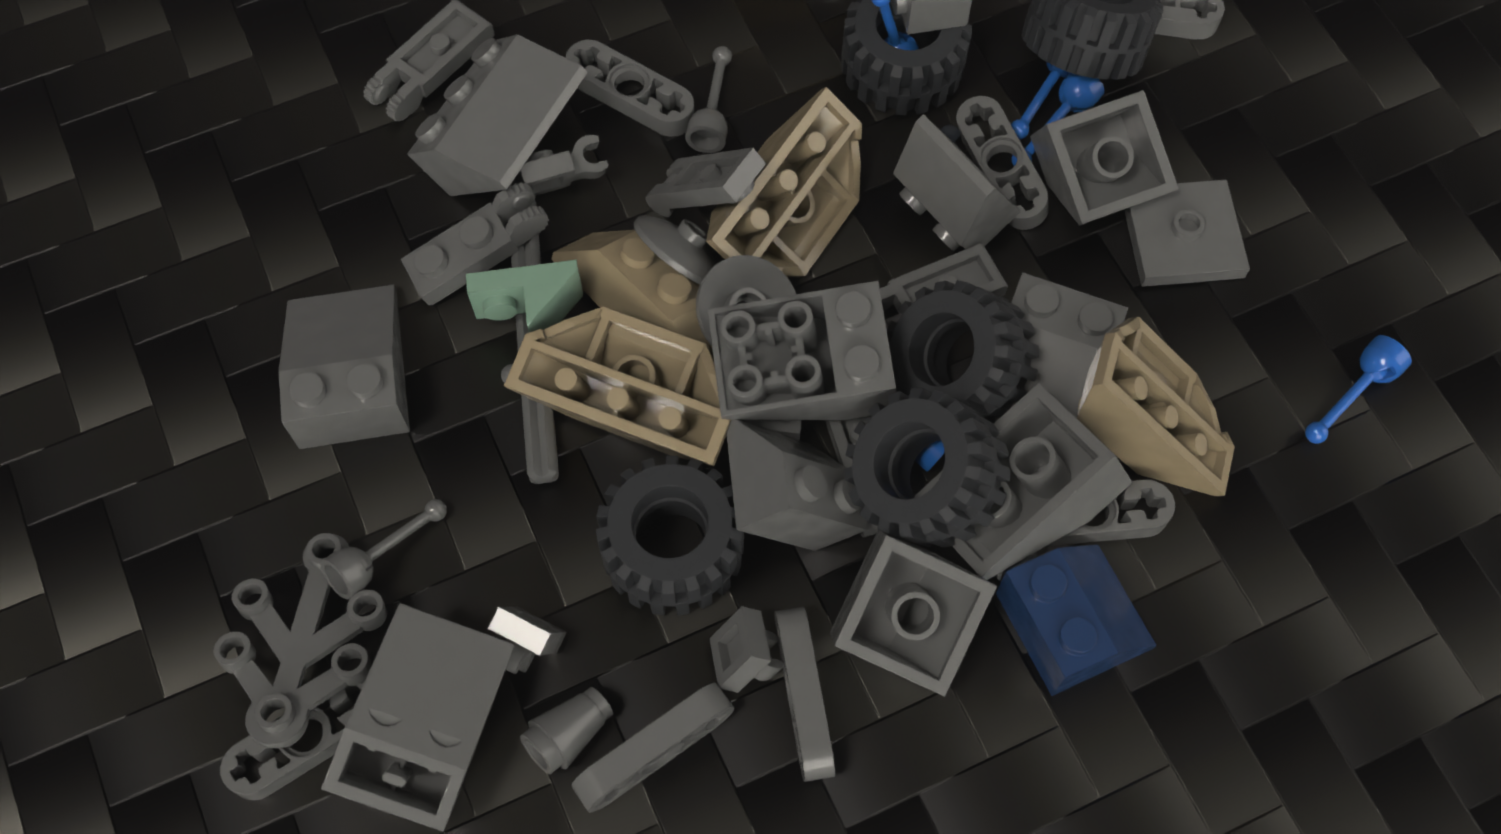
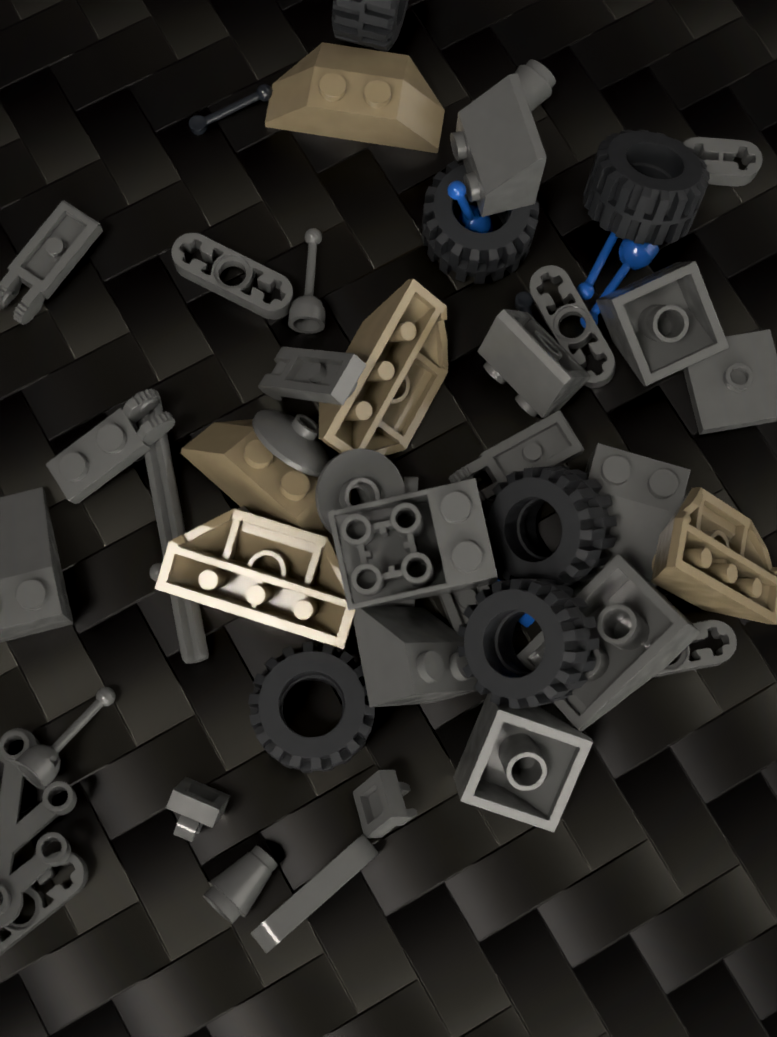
camera: 10 degrees left, 10 degrees up
dark grey slope [321,603,515,831] -> none
dark grey slope [407,34,588,196] -> none
sand green slope [466,260,583,332] -> none
dark grey plate [515,135,608,196] -> none
dark grey beam [774,606,835,782] -> none
dark blue slope [996,544,1156,696] -> none

